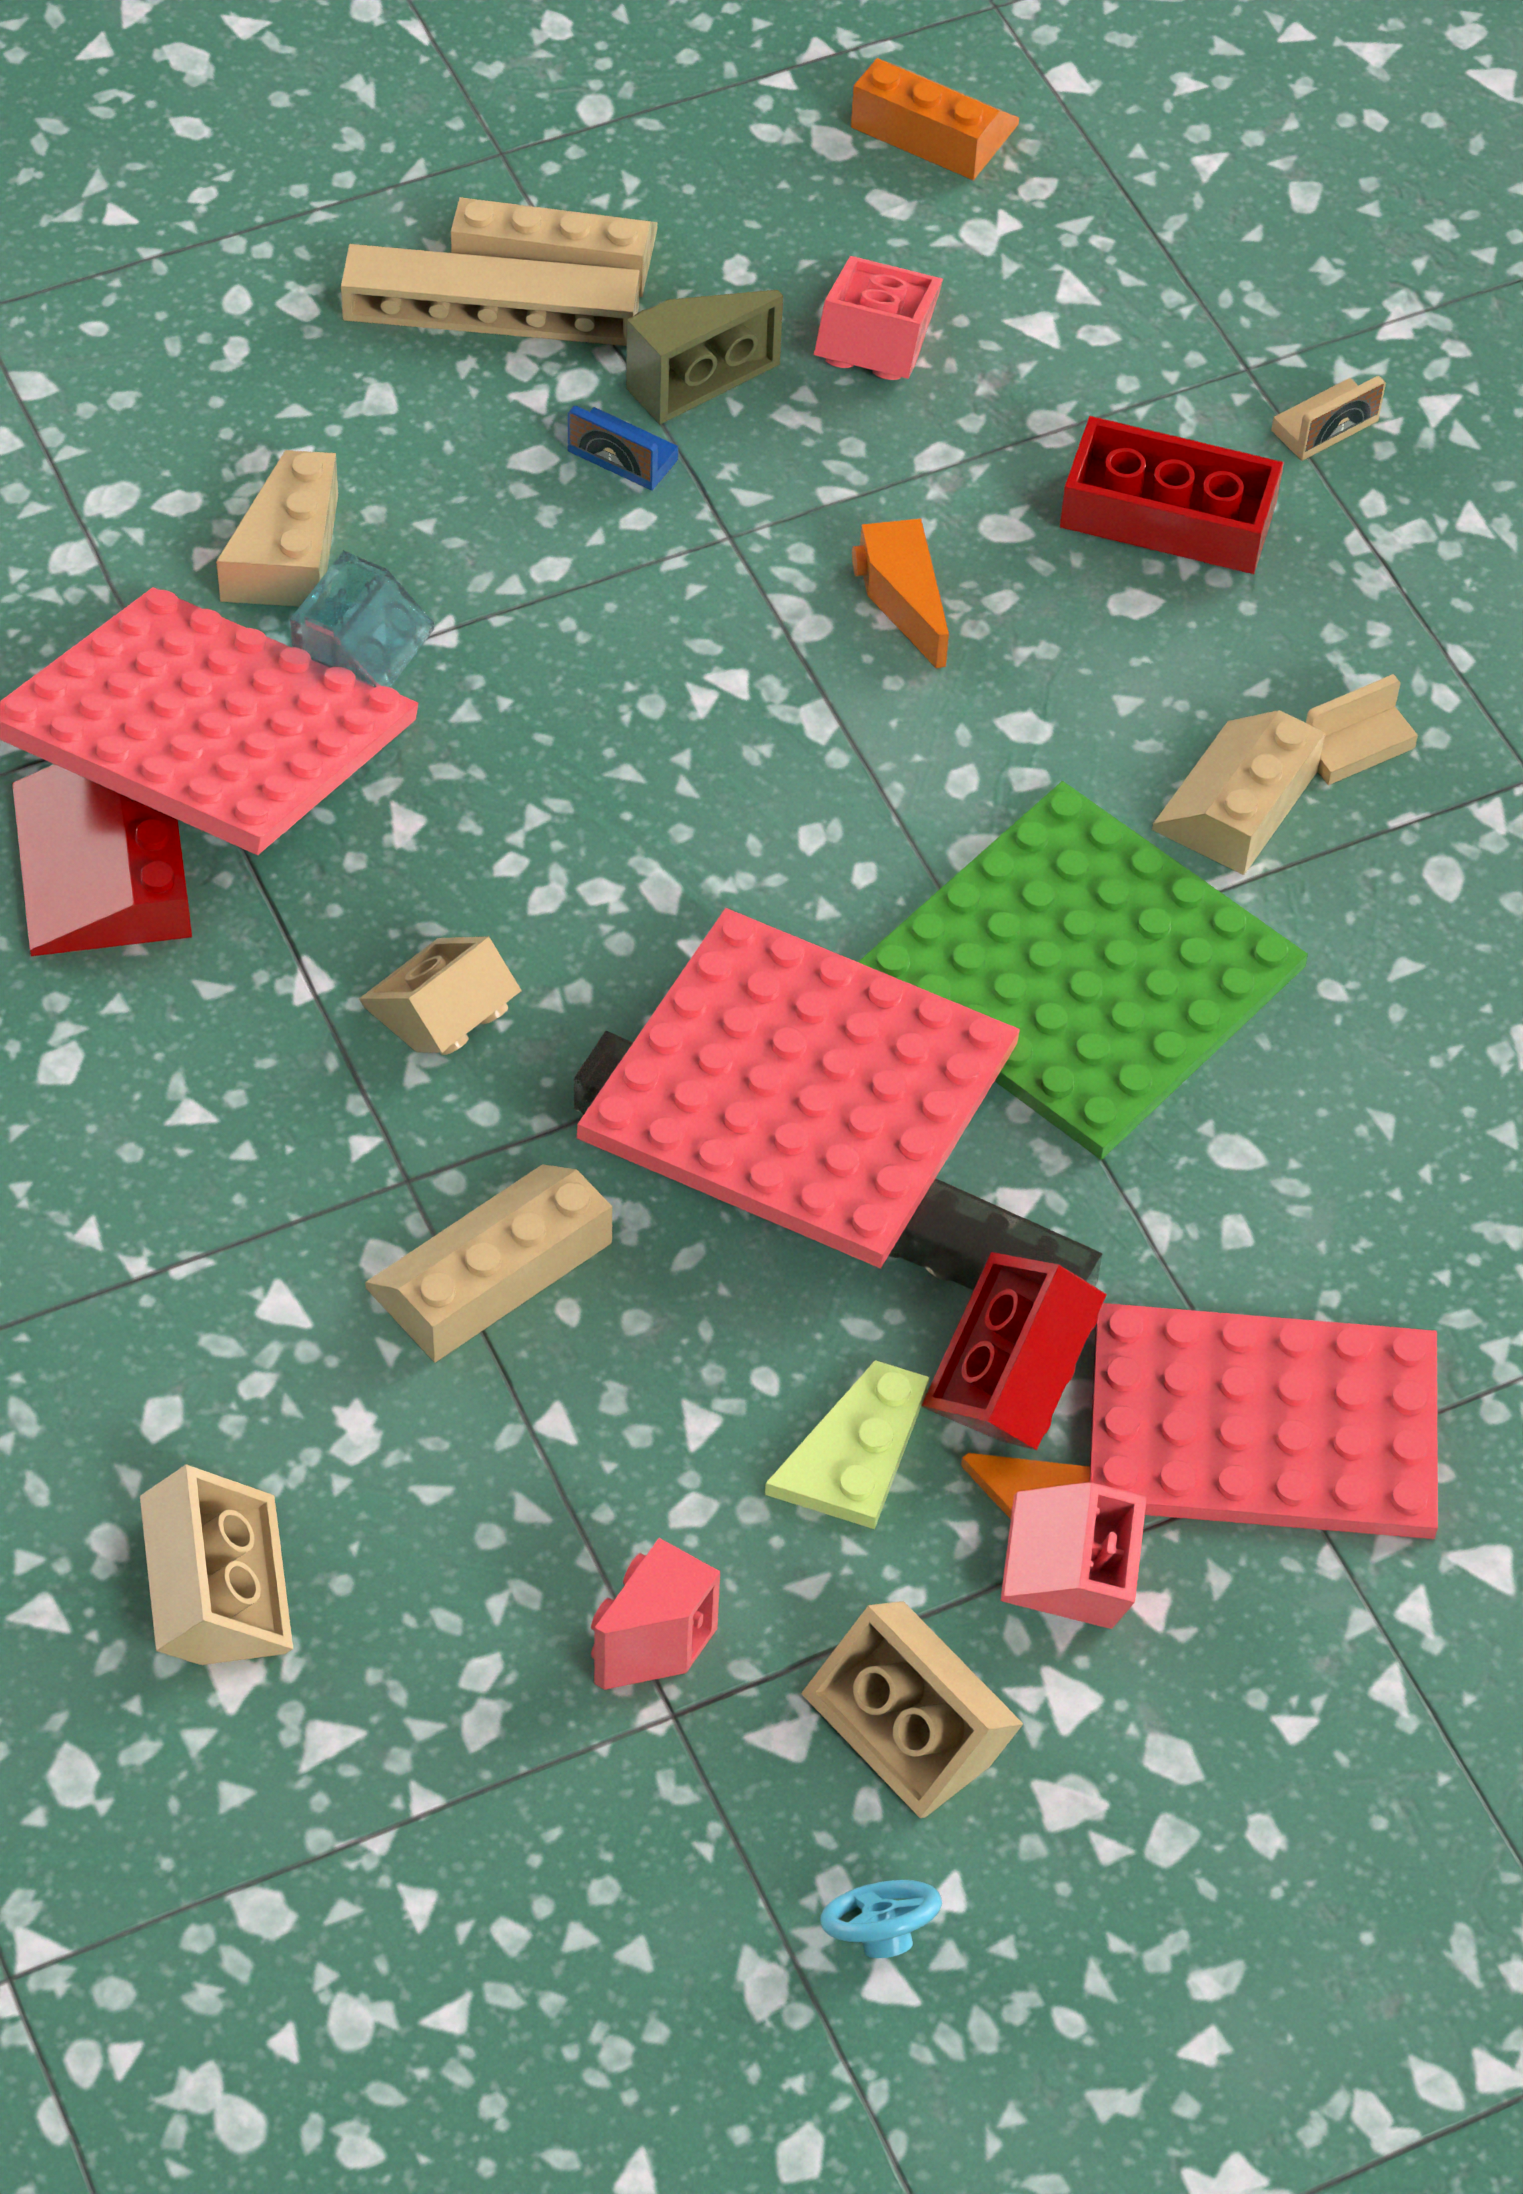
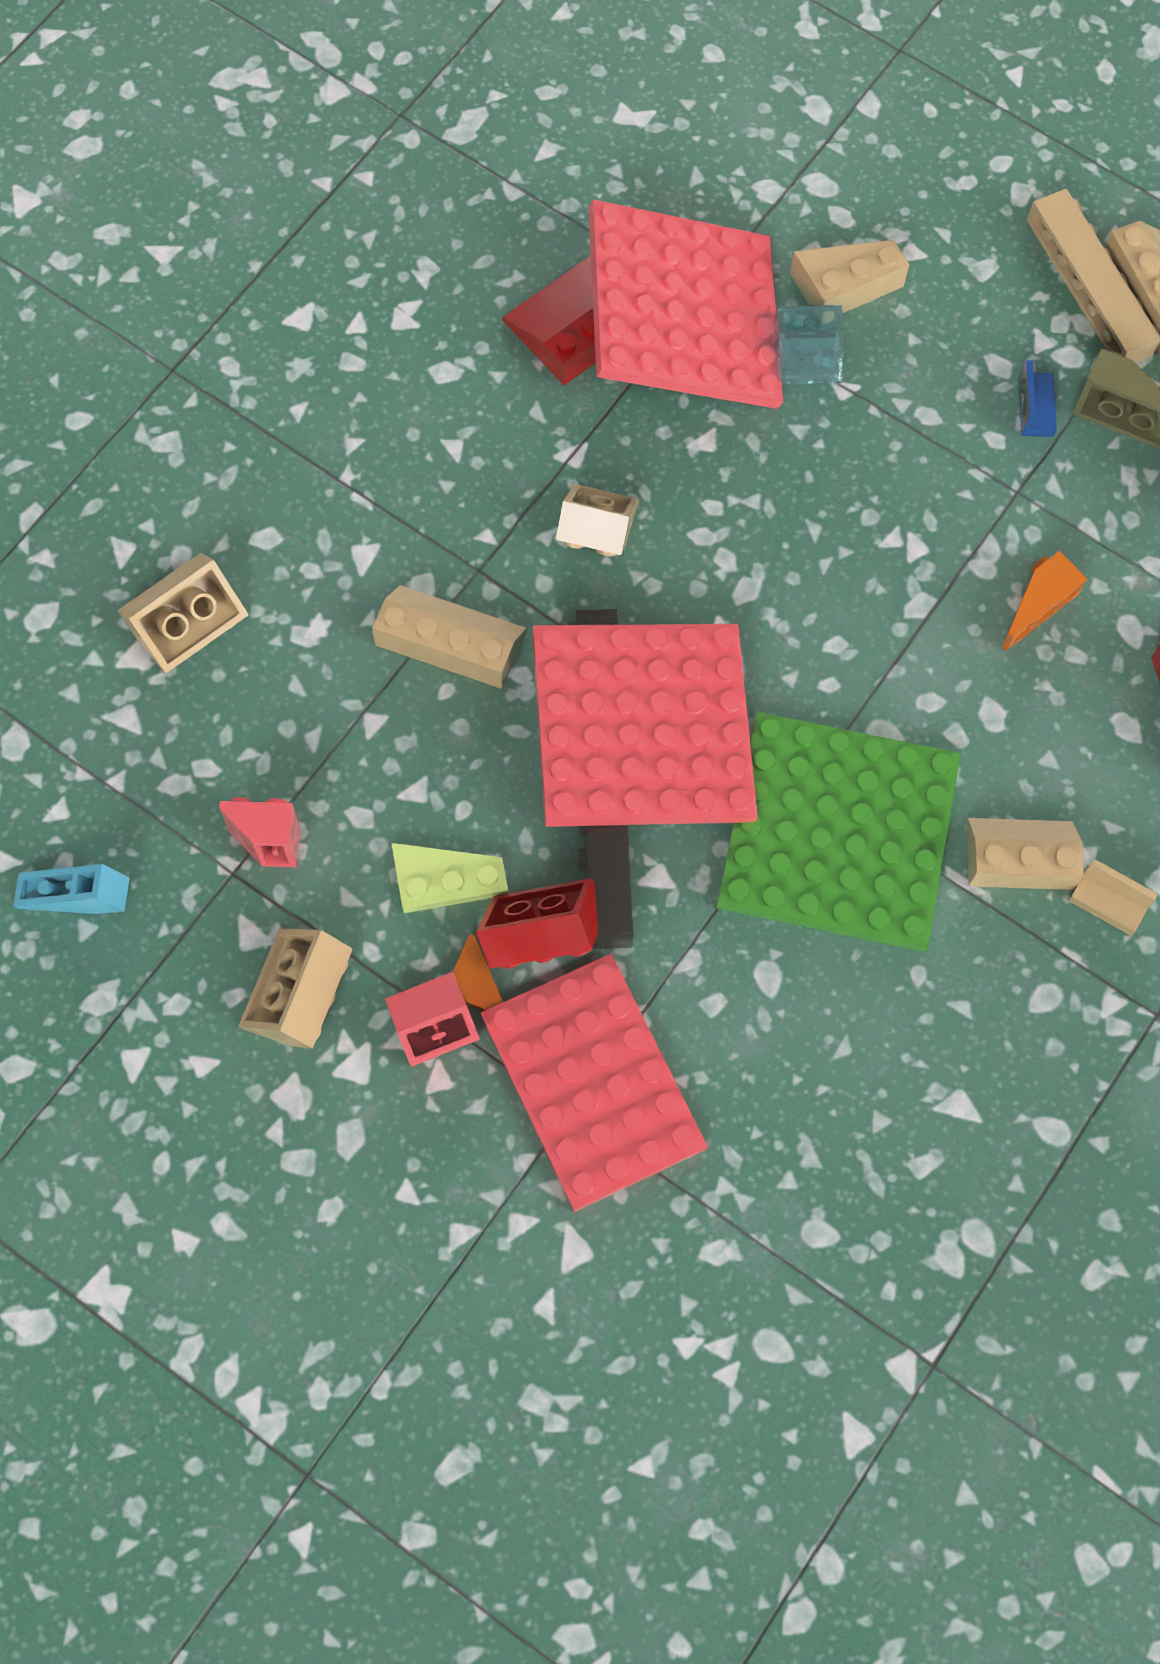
camera: 60 degrees right, 15 degrees up
medium azure piece [820,1880,942,1958] -> none
none -> medium azure slope [13,864,130,914]

